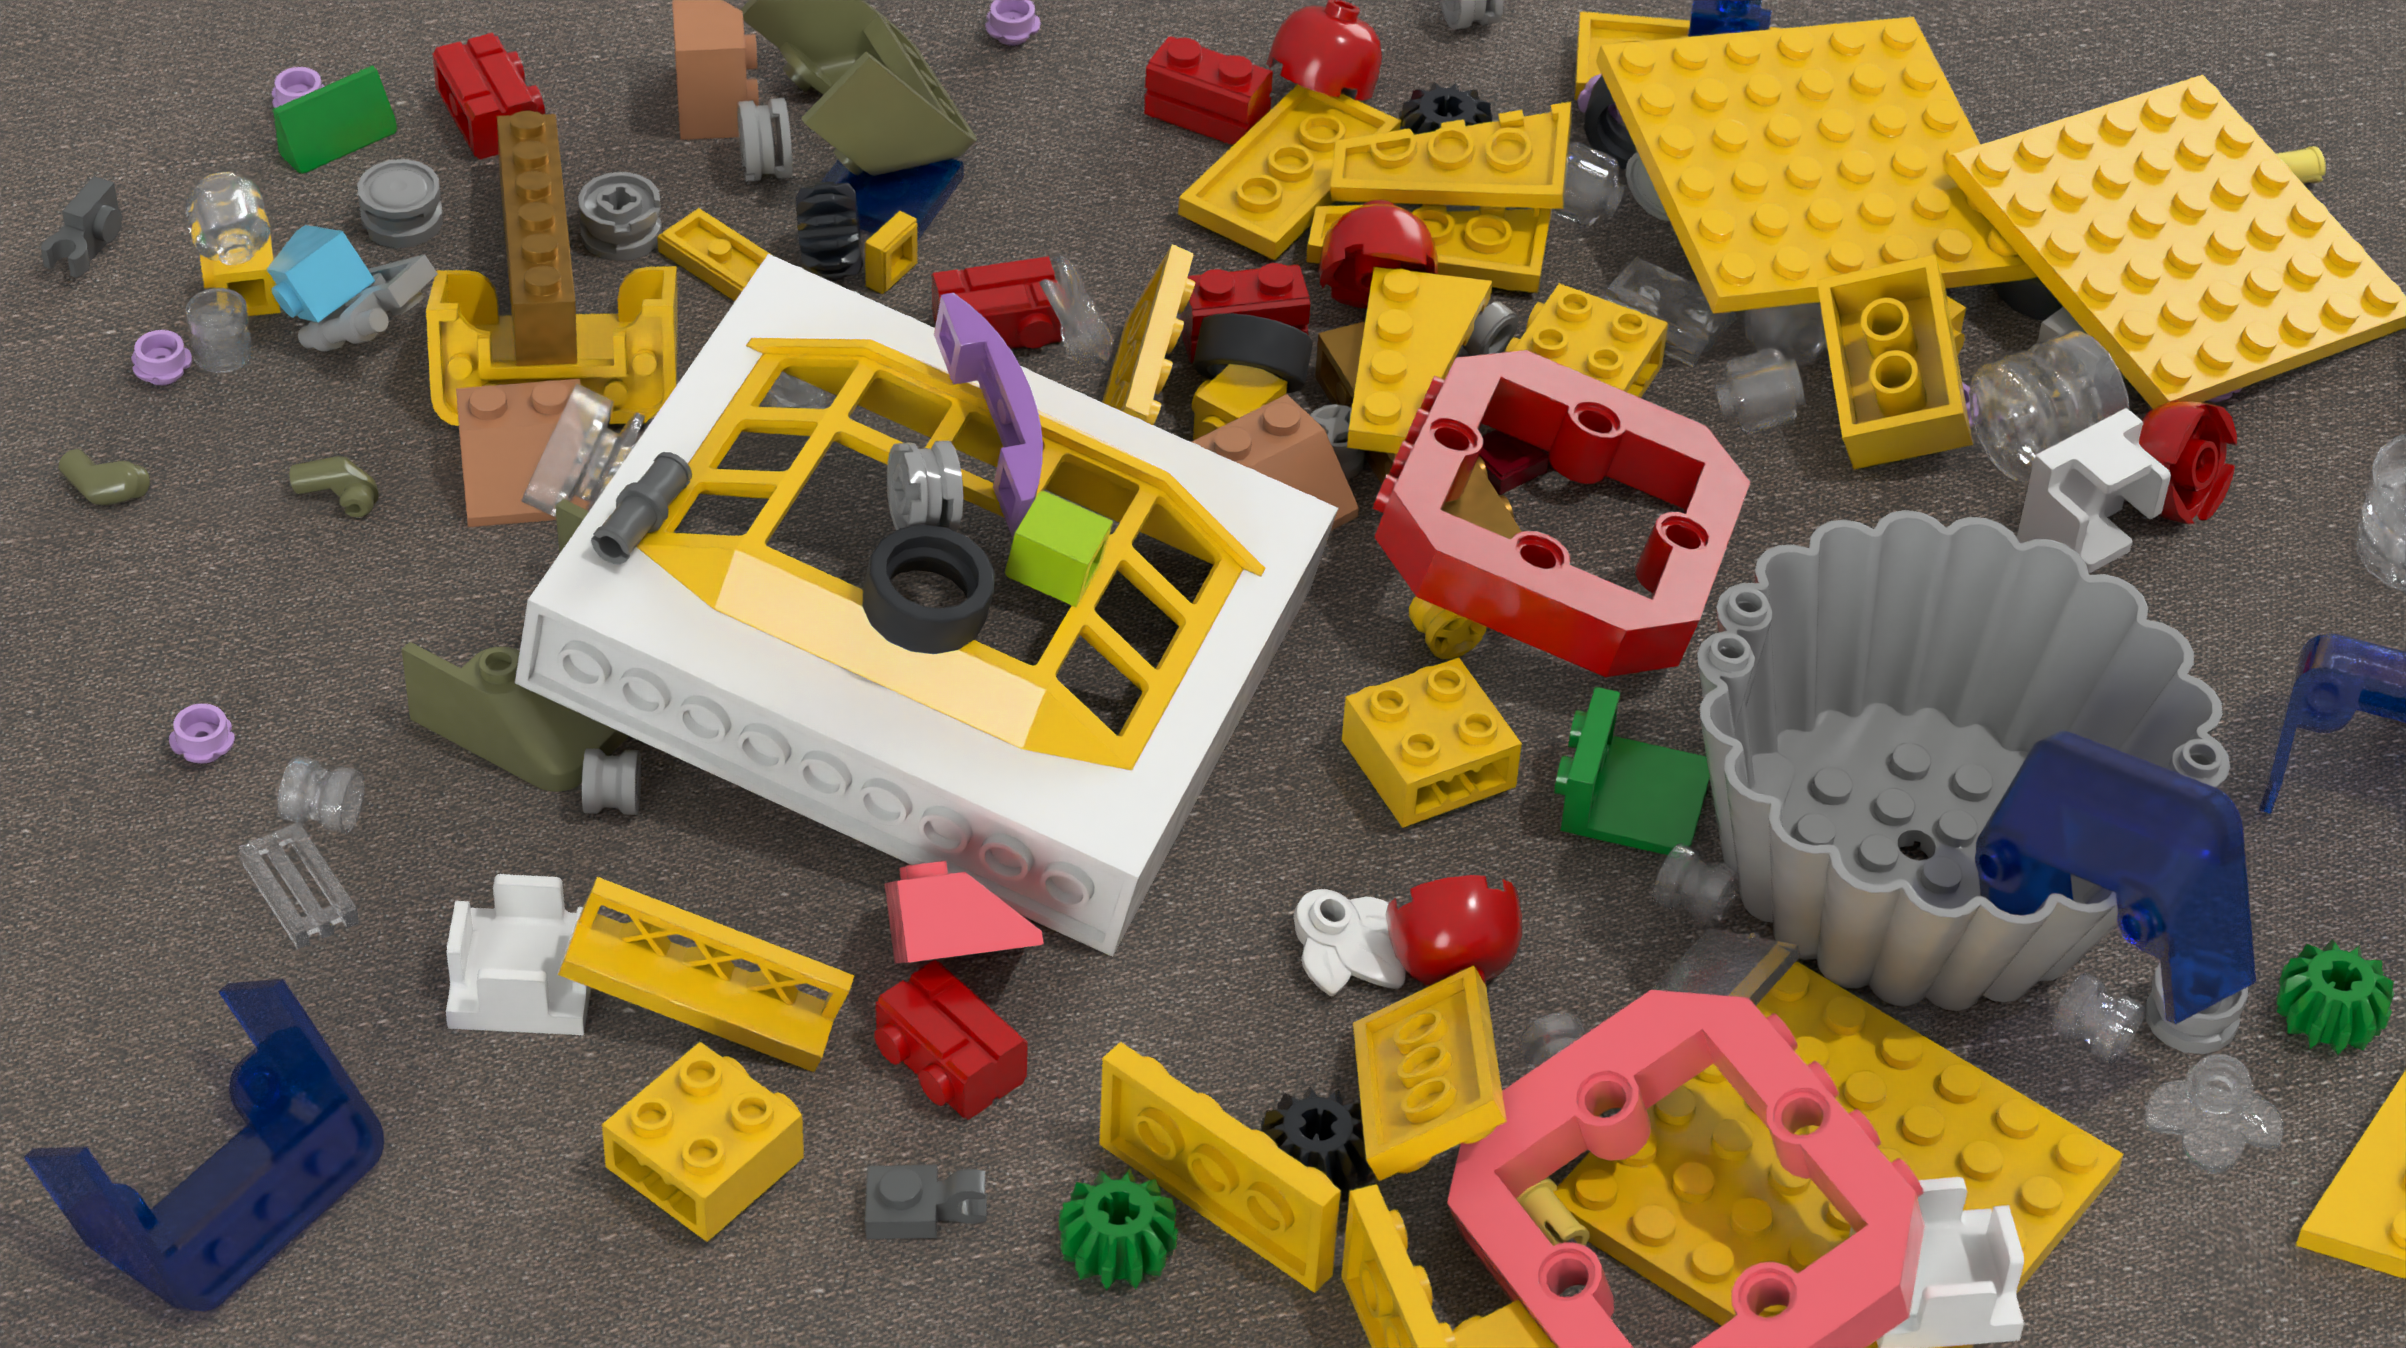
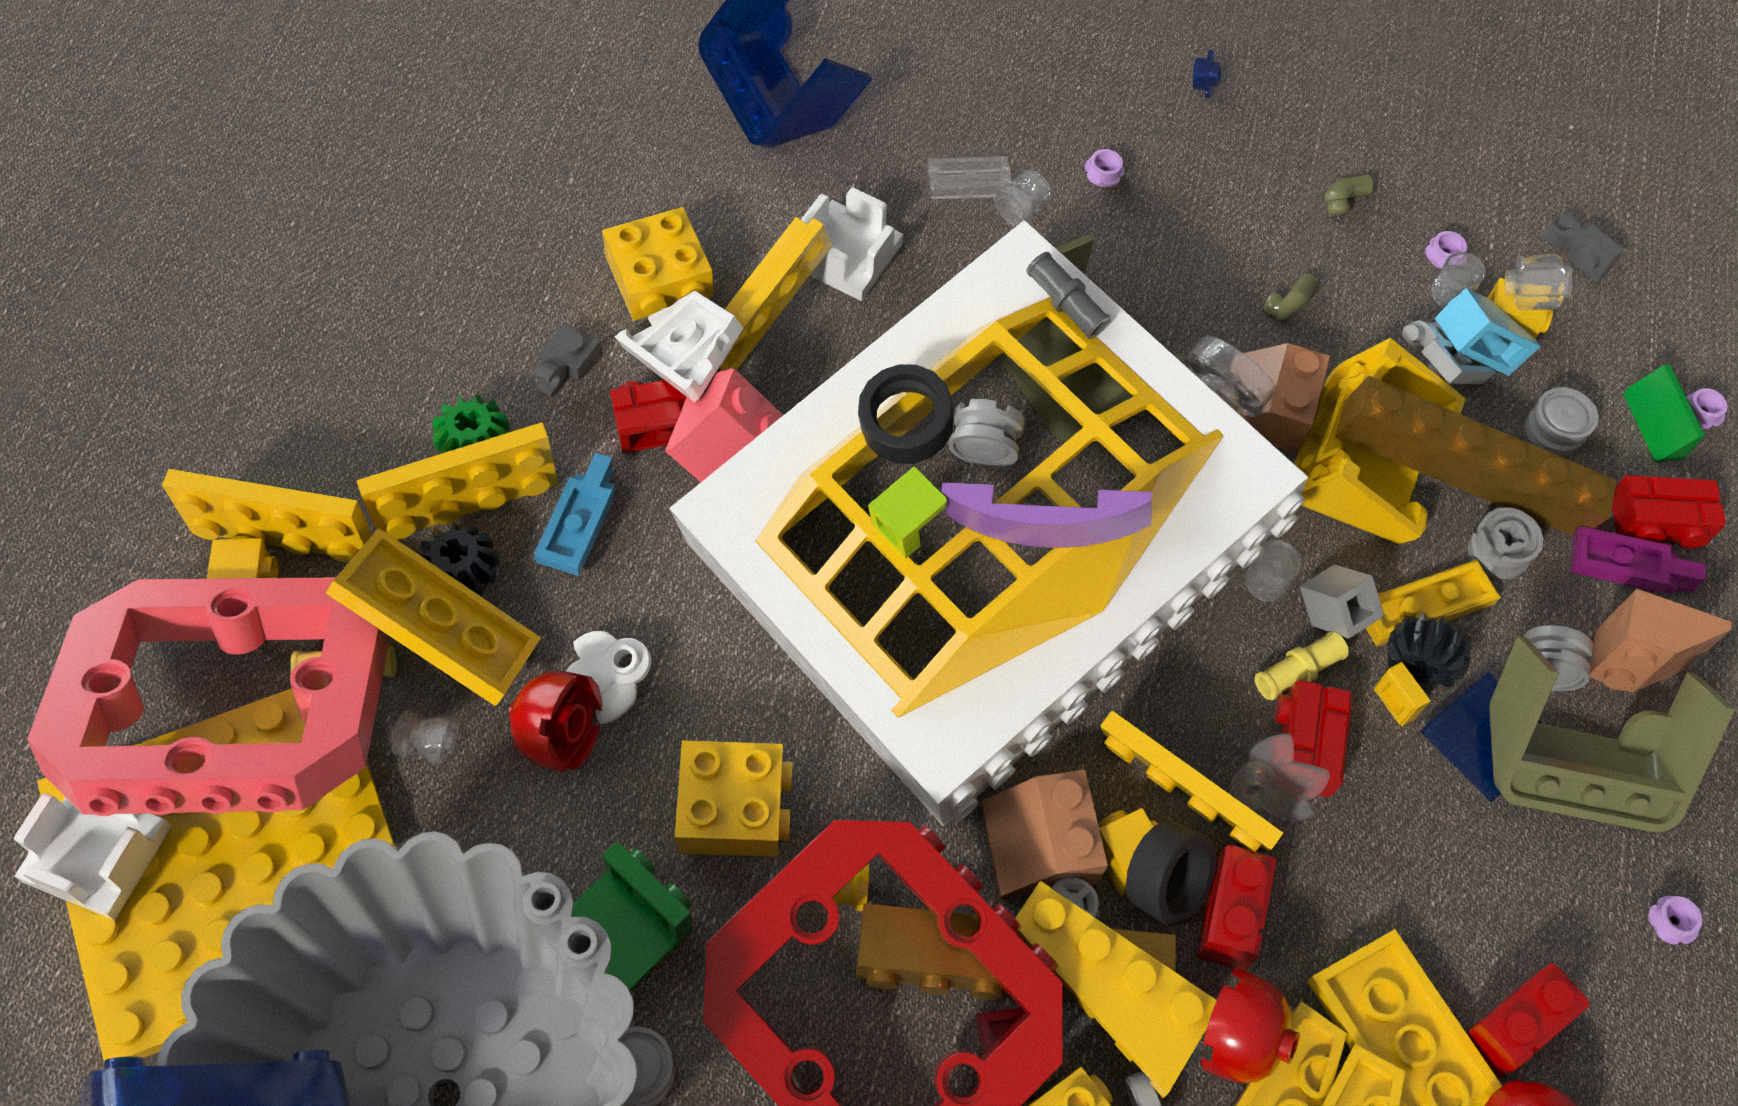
camera: 115 degrees right, 15 degrees up
none -> dark azure hinge [534,453,616,576]
none -> white wing [615,291,743,403]
none -> magenta hinge [1570,526,1706,593]

